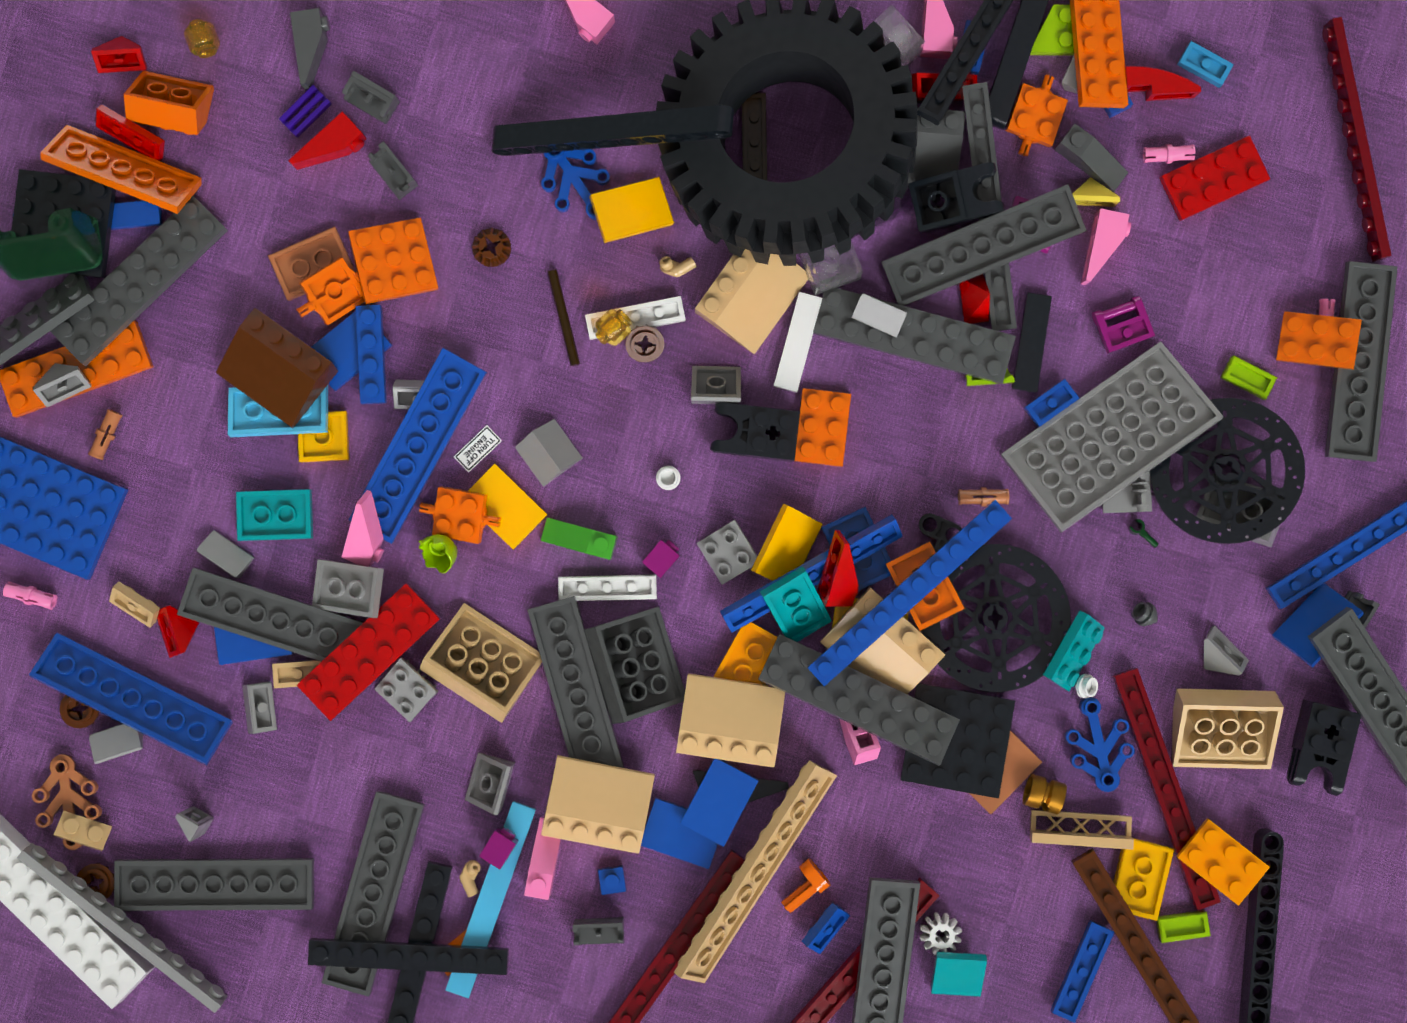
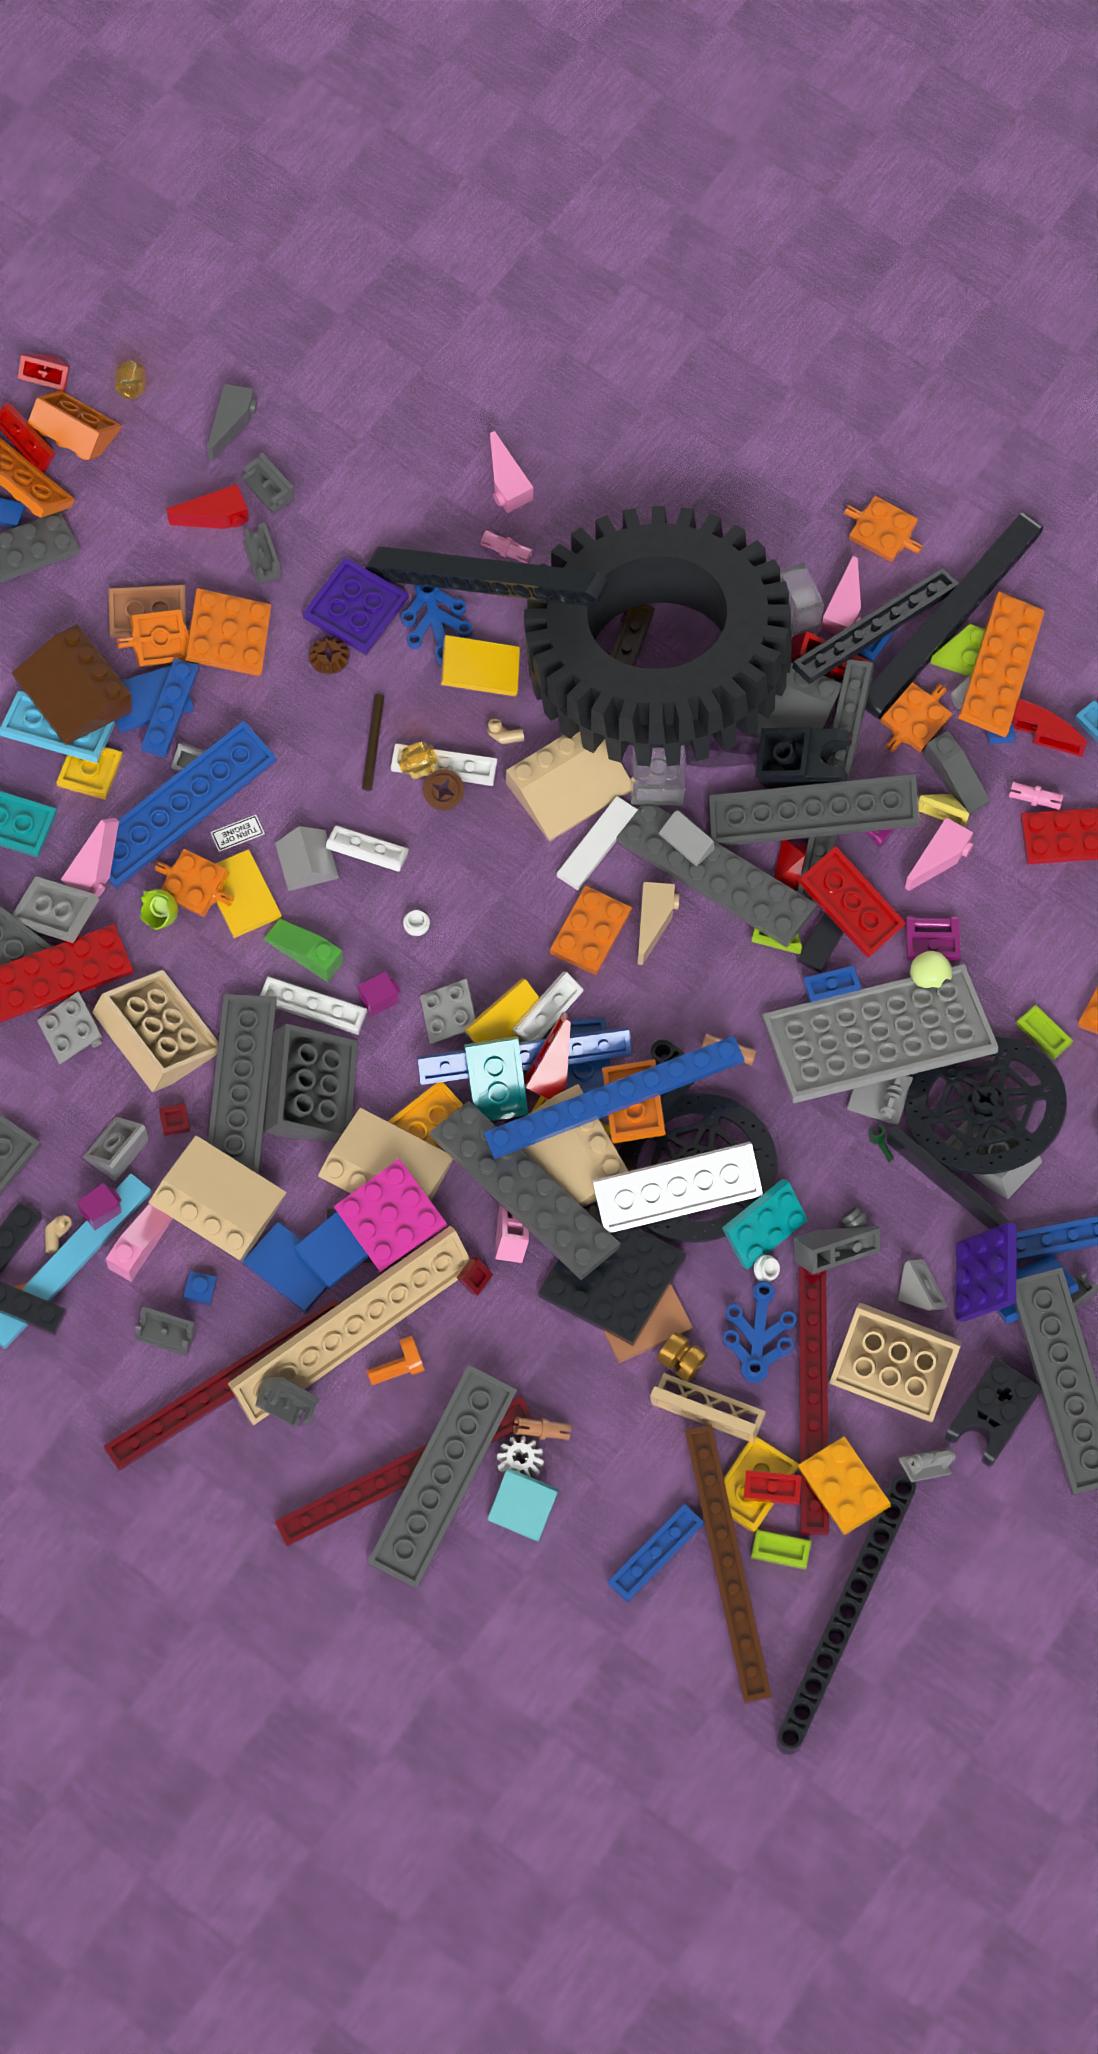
camera: 15 degrees right, 20 degrees down
dark purple tile [279,85,332,138] -> none
light grey slope [691,366,741,404] -> none
black brick [710,402,800,462] -> none
blue plate [802,902,851,954] -> none
none -> dark red plate [159,1103,190,1136]
none -> dark grey hinge [255,1377,320,1427]
none -> dark purple plate [303,557,409,656]
none -> white tile [326,825,409,872]
none -> dark pink plate [333,1158,448,1273]
none -> dark red plate [456,1257,493,1296]
none -> bright pink pin [480,530,533,564]
none -> white tile [512,972,584,1042]
none -> nougat pin [513,1417,571,1441]
none -> white plate [592,1142,763,1233]
none -> tan slope [638,882,679,965]
none -> red plate [743,1470,801,1505]
none -> dark grey slope [794,1226,880,1274]
none -> red plate [797,846,906,958]
none -> black tile [887,1126,1013,1229]
none -> light grey hinge [899,1448,955,1482]
none -> yellowish green hair [910,951,952,988]
none -> dark purple plate [955,1223,1017,1322]

